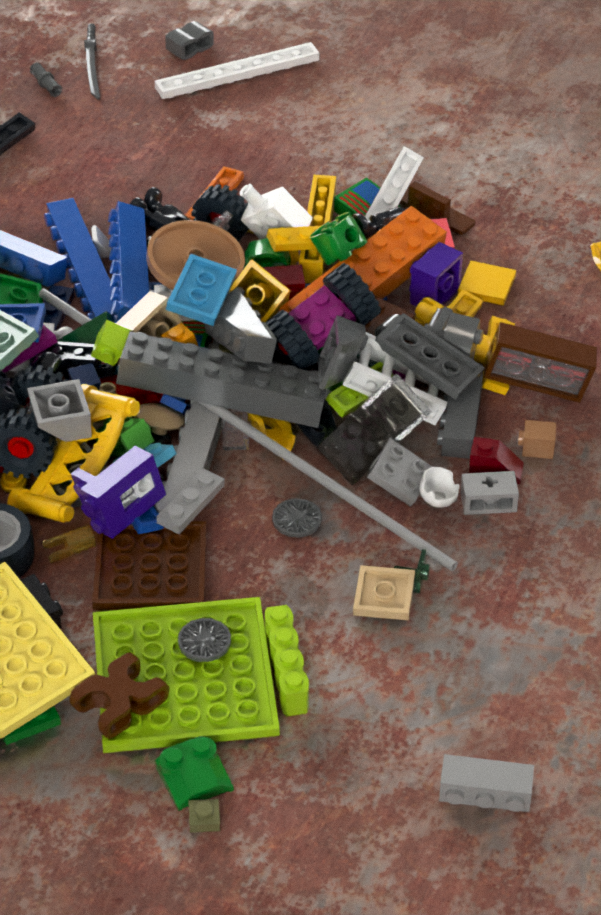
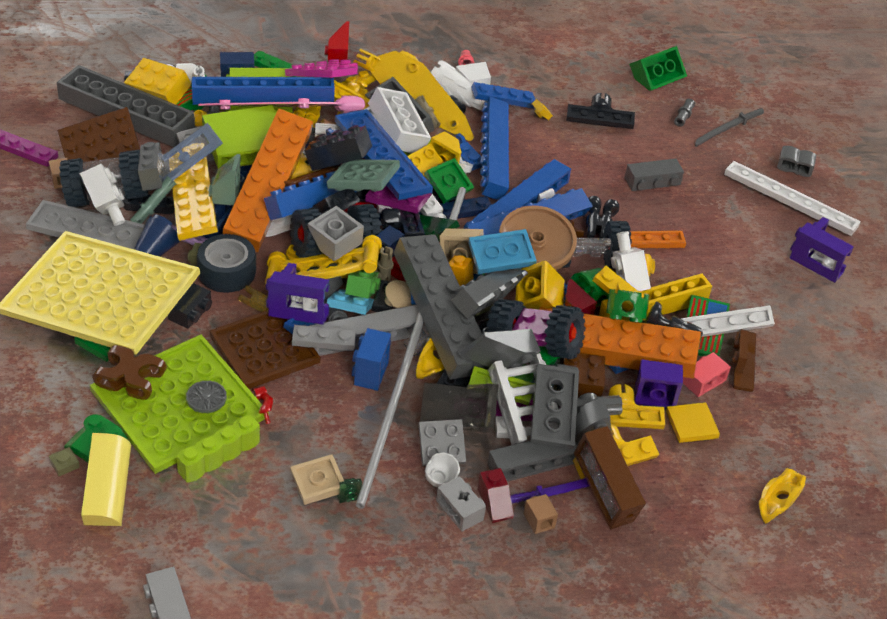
camera: 55 degrees right, 0 degrees up
lime brick [91,320,130,366] -> none
dark grey wheel [272,498,322,538] -> none
none -> light yellow brick [81,433,131,526]
none -> red piece [253,386,274,424]
none -> blue brick [352,328,391,391]
none -> dark purple sword [510,478,589,504]
none -> dark grey brick [624,158,684,191]
none -> dark purple brick [790,217,854,283]

